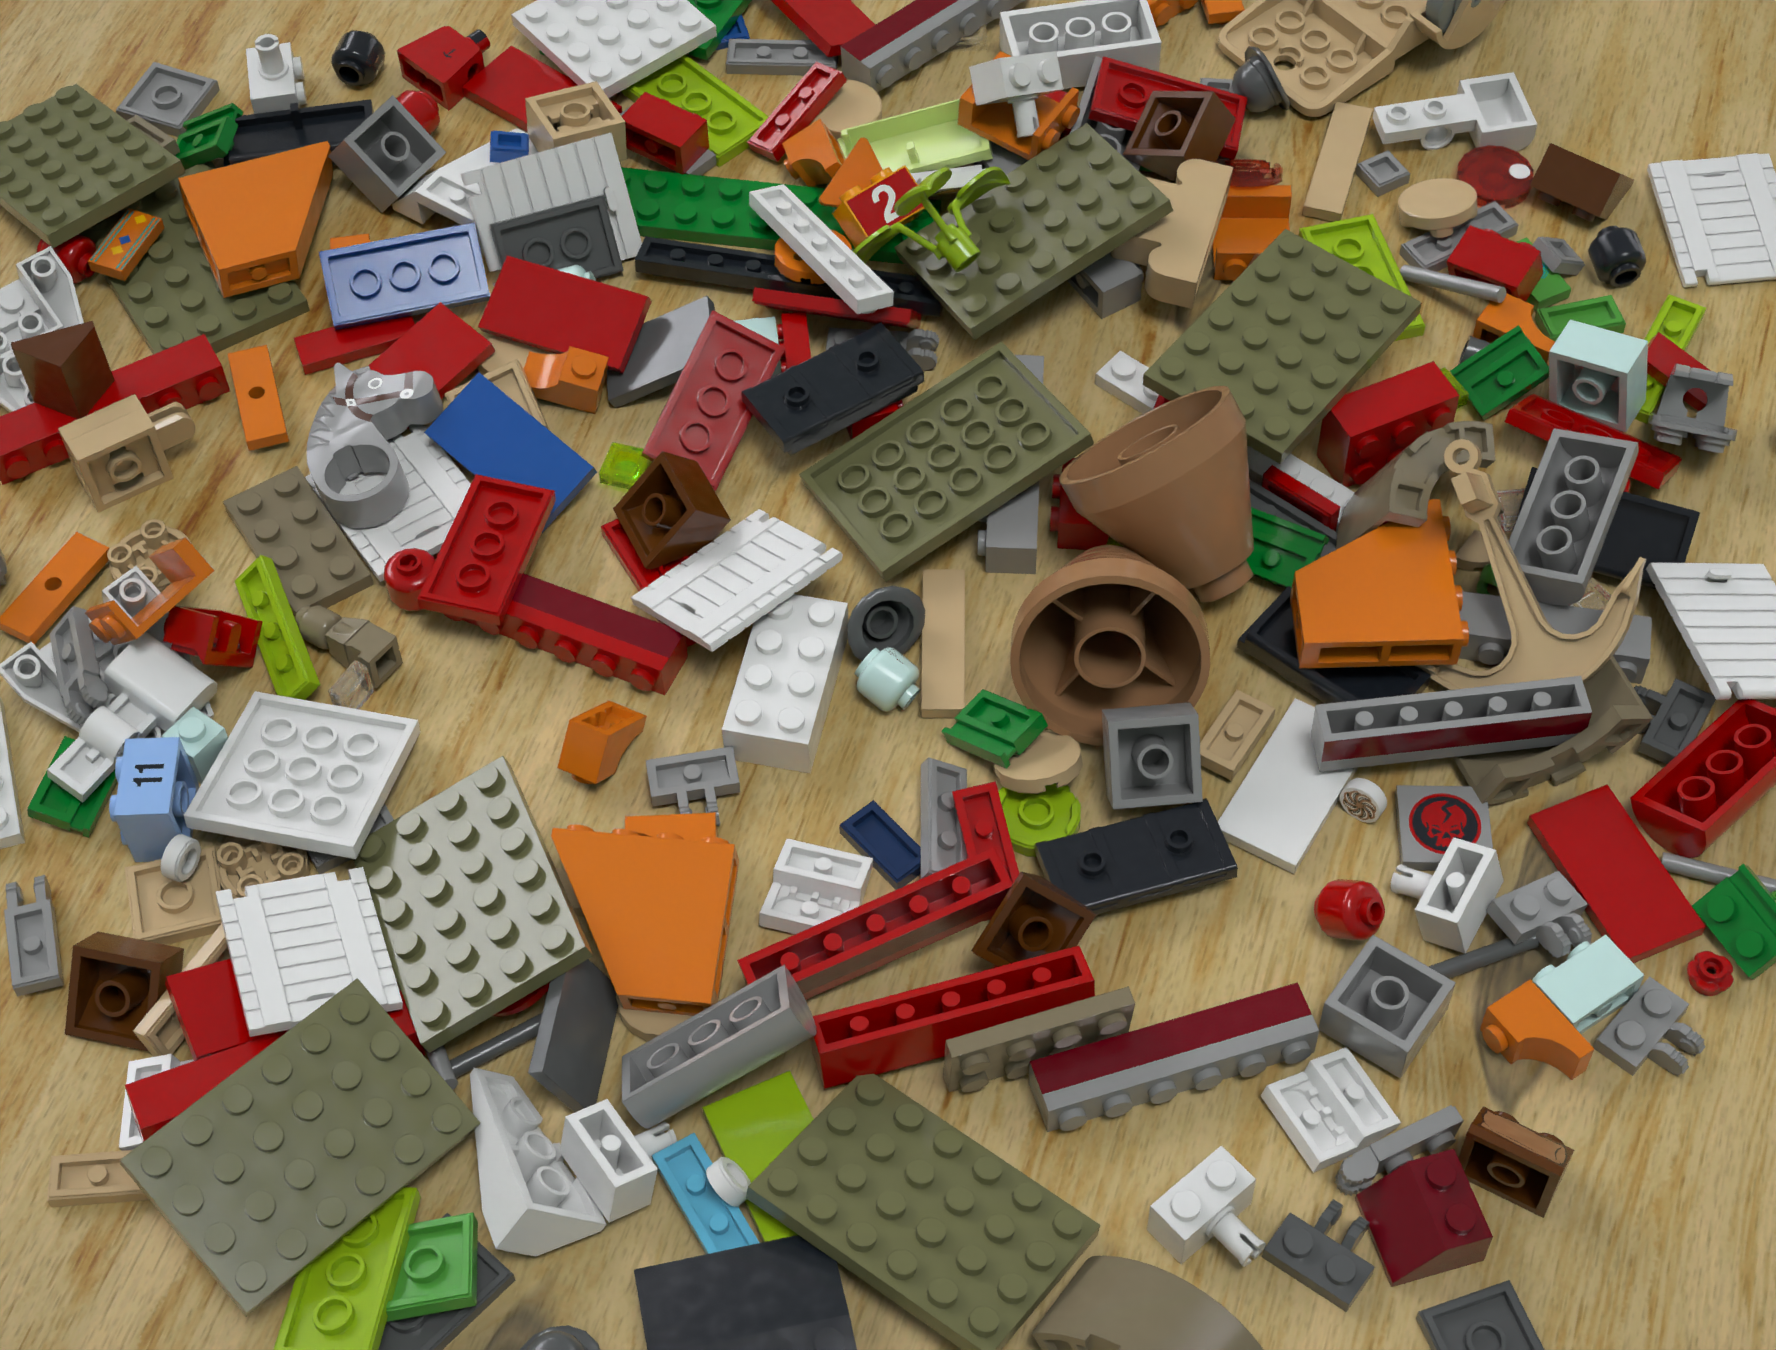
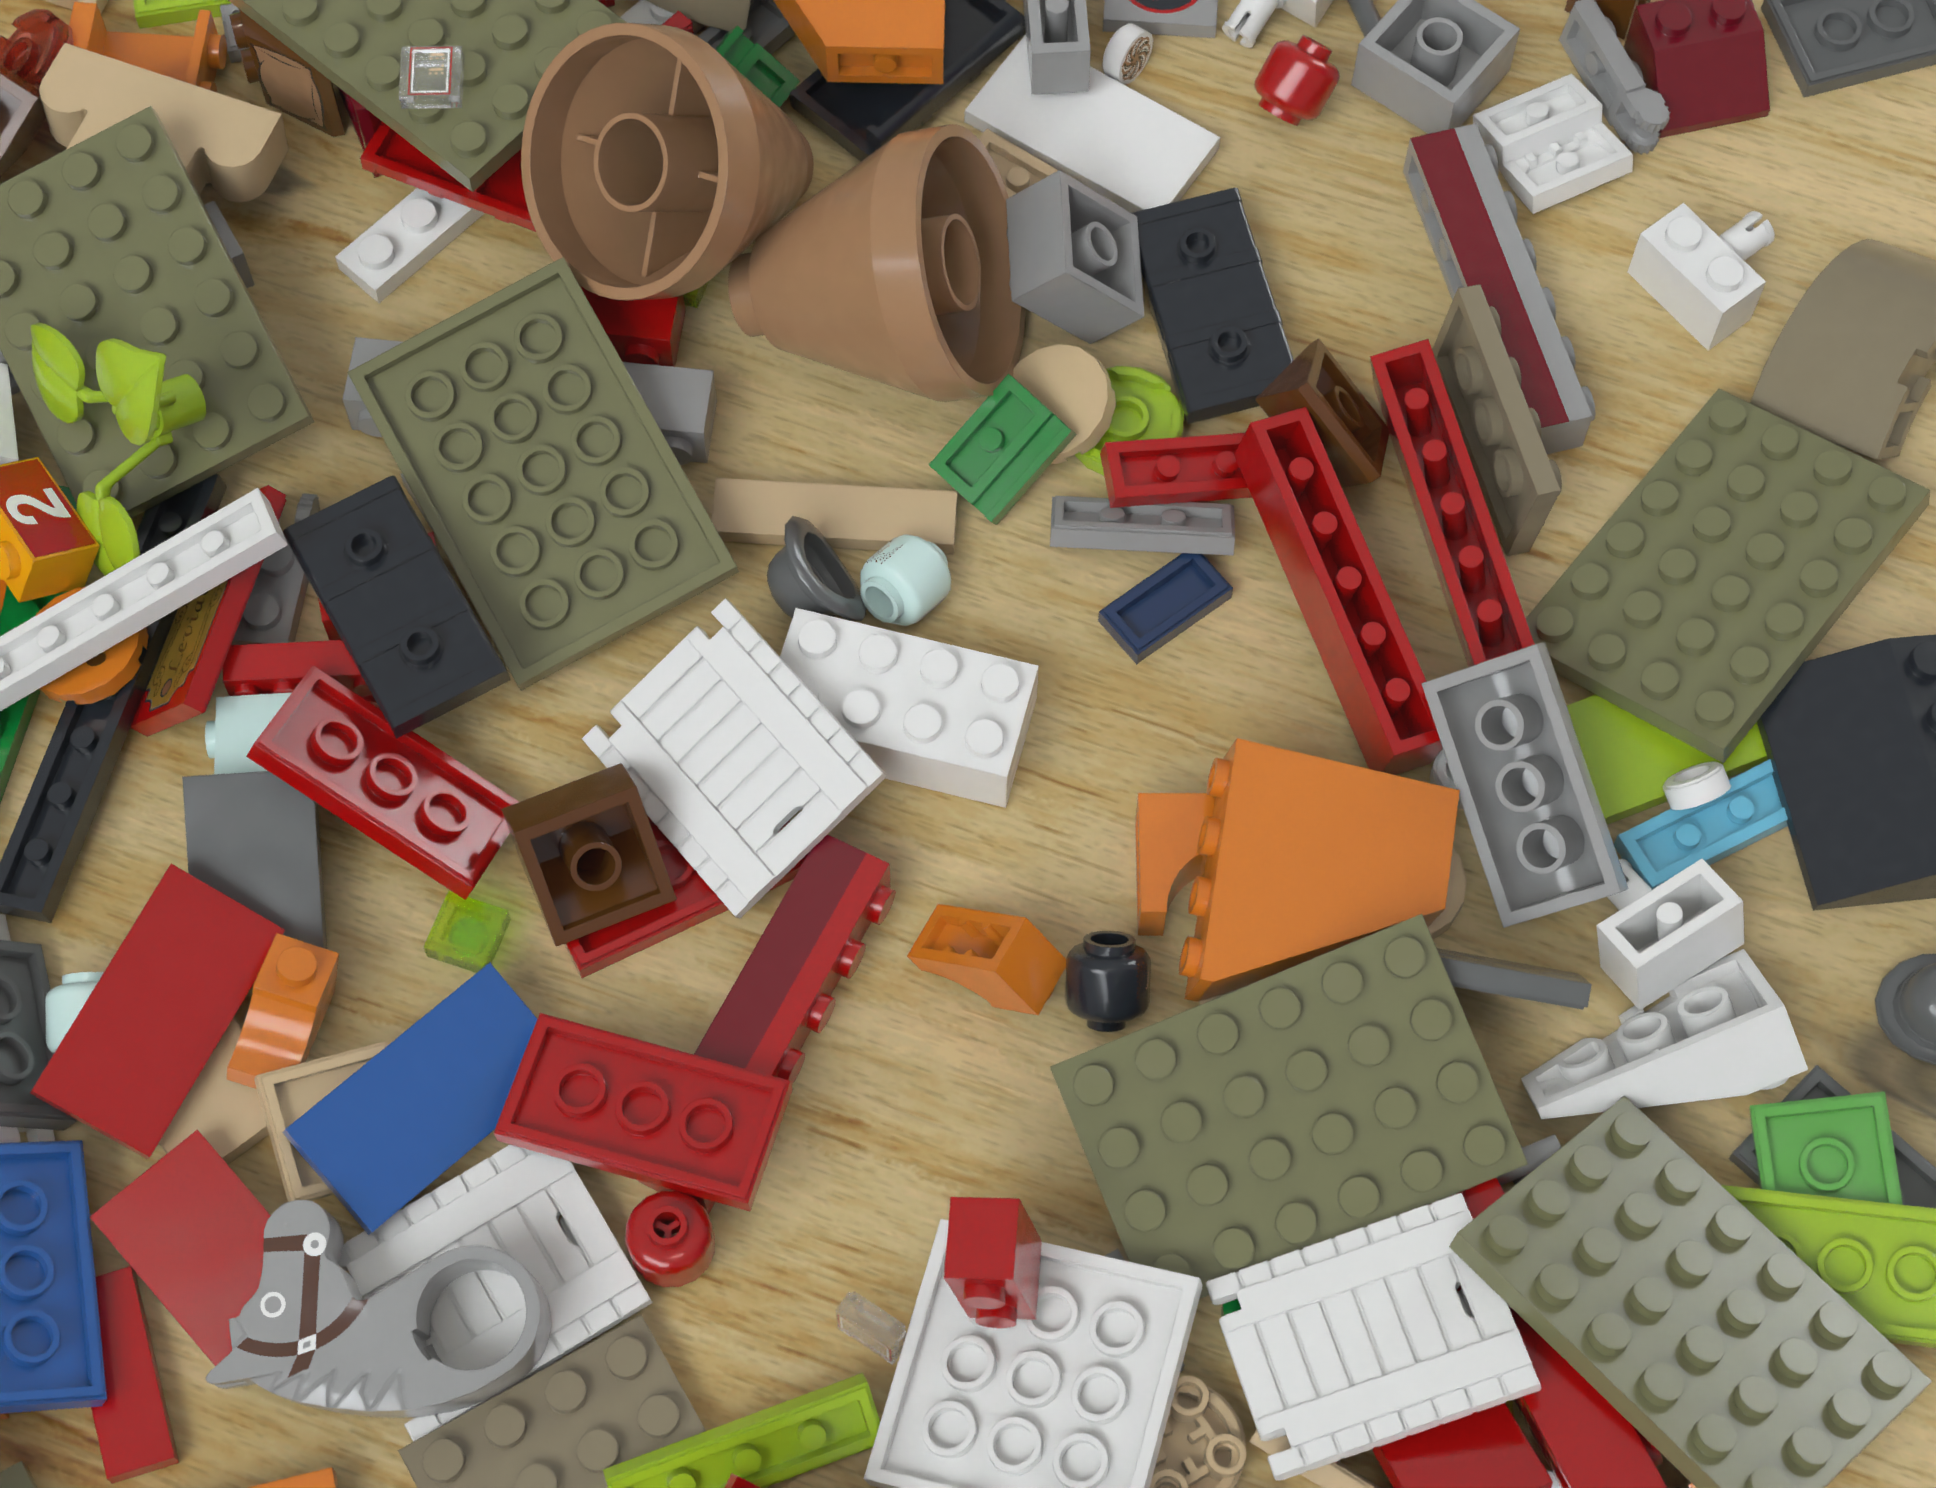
camera: 90 degrees left, 10 degrees up
dark tan piece [295,605,403,689] -> none
light grey hinge [645,746,740,826] -> none
white slope [759,839,873,934] -> none
dark grey hinge [1262,1199,1375,1312] -> none
none -> clear tile [399,46,464,109]
none -> red brick [944,1197,1042,1328]
none -> black head [1065,931,1151,1032]

